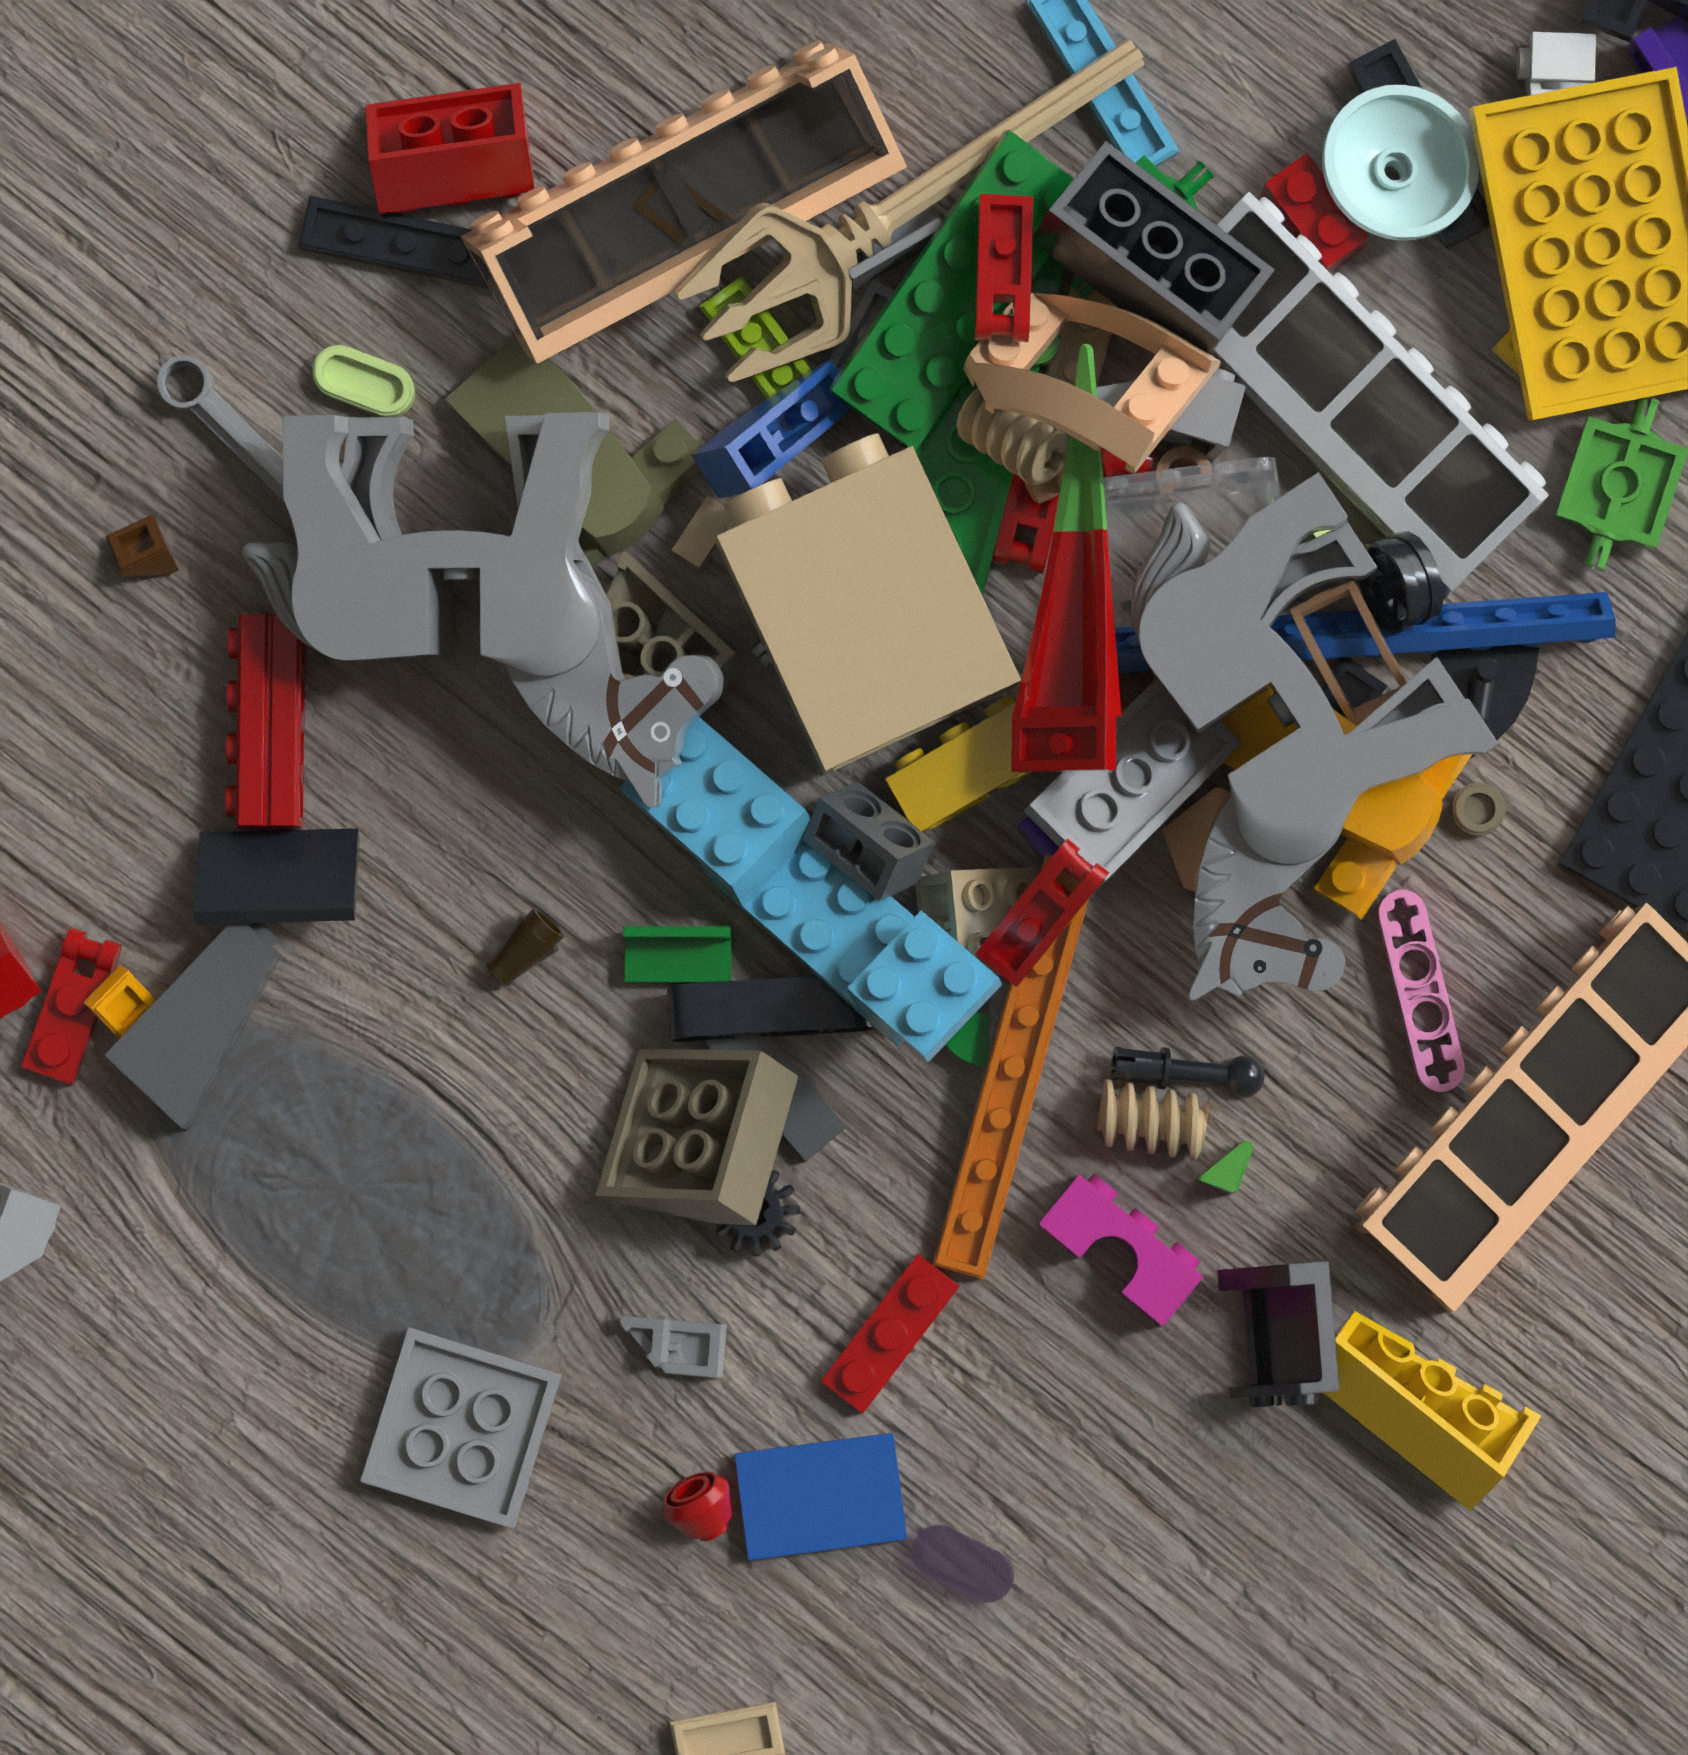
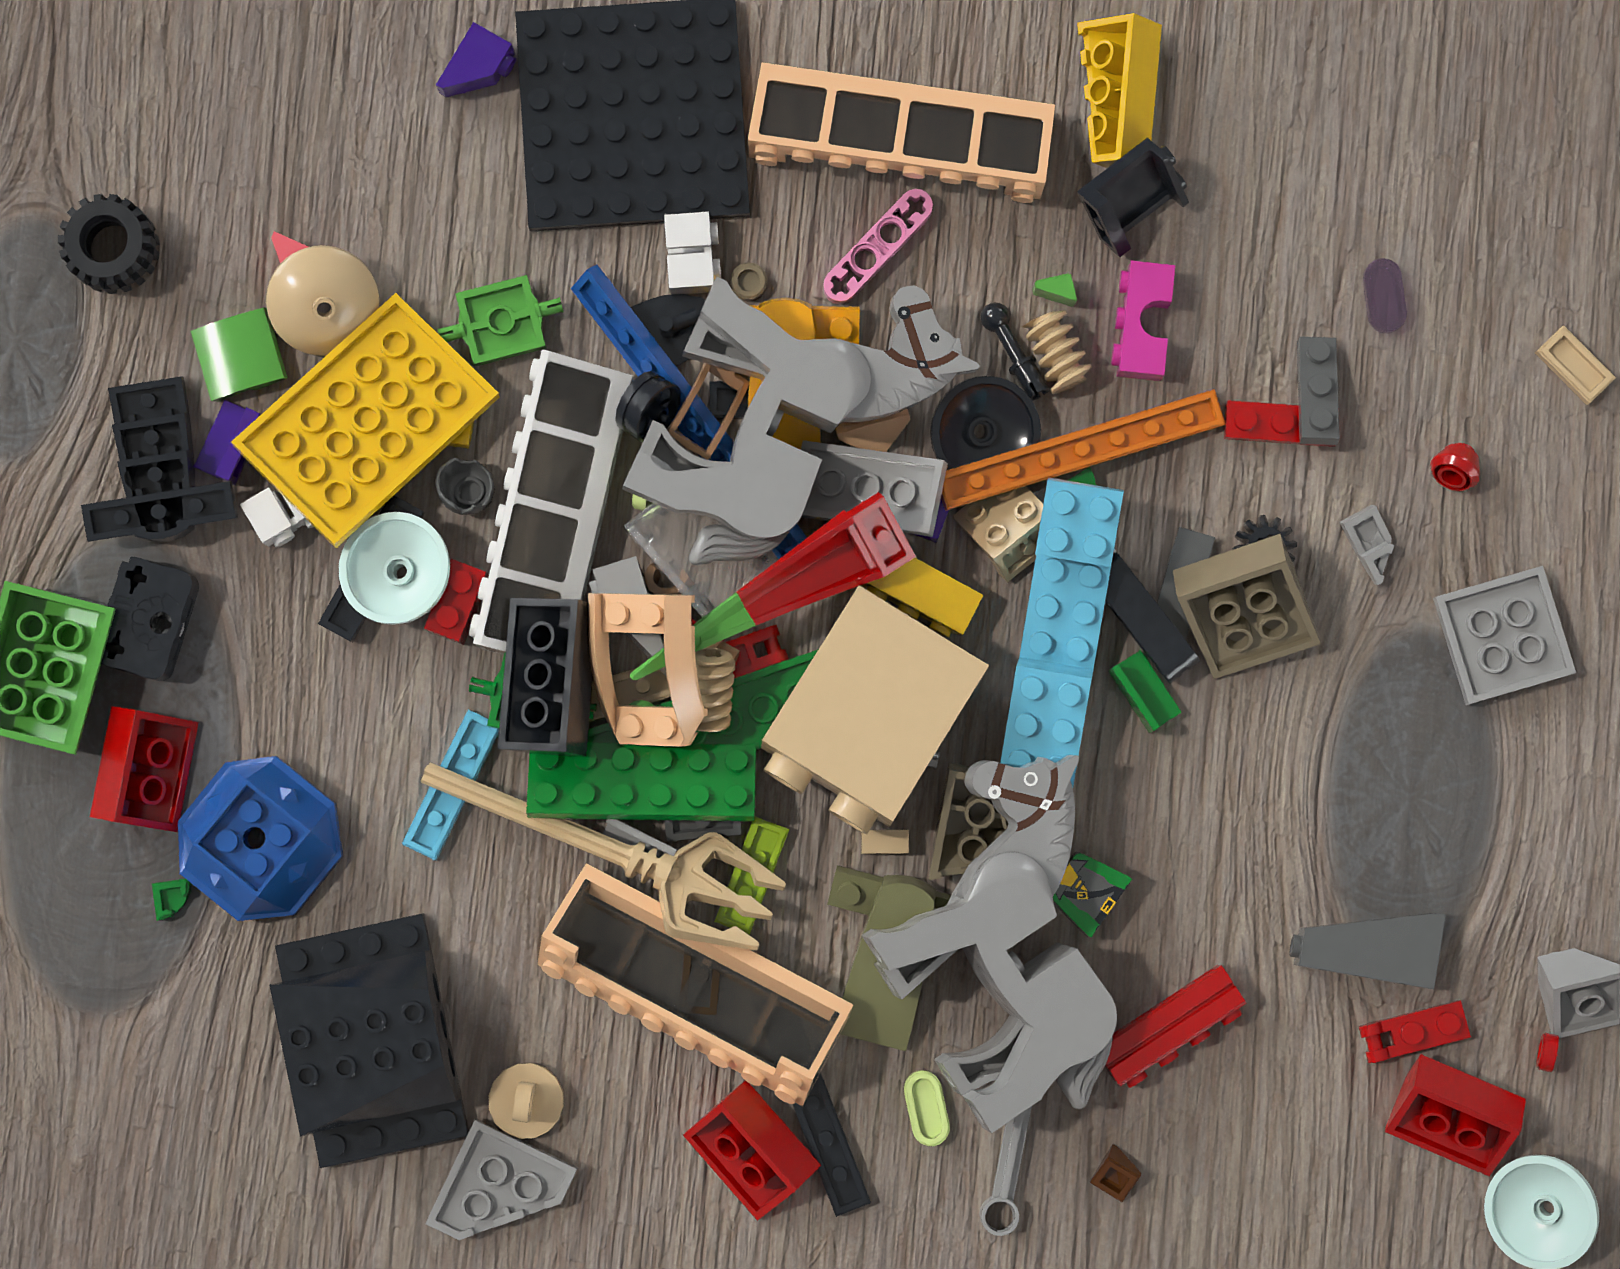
camera: 125 degrees left, 0 degrees up
light orange tile [83,965,156,1039] -> none
black tile [193,828,360,924] -> none
dark brown cone [486,908,564,986] -> none
blue slope [692,360,851,499] -> none
blue tile [735,1432,907,1560] -> none
dark grey brick [802,781,936,901] -> none
red plate [974,194,1033,343] -> none
red plate [975,839,1110,988] -> none
none -> dark grey hair [435,457,495,515]
none -> white piece [664,212,721,295]
none -> black dish [930,376,1041,471]
none -> torso [1053,851,1133,938]
none -> dark grey plate [1297,336,1340,445]

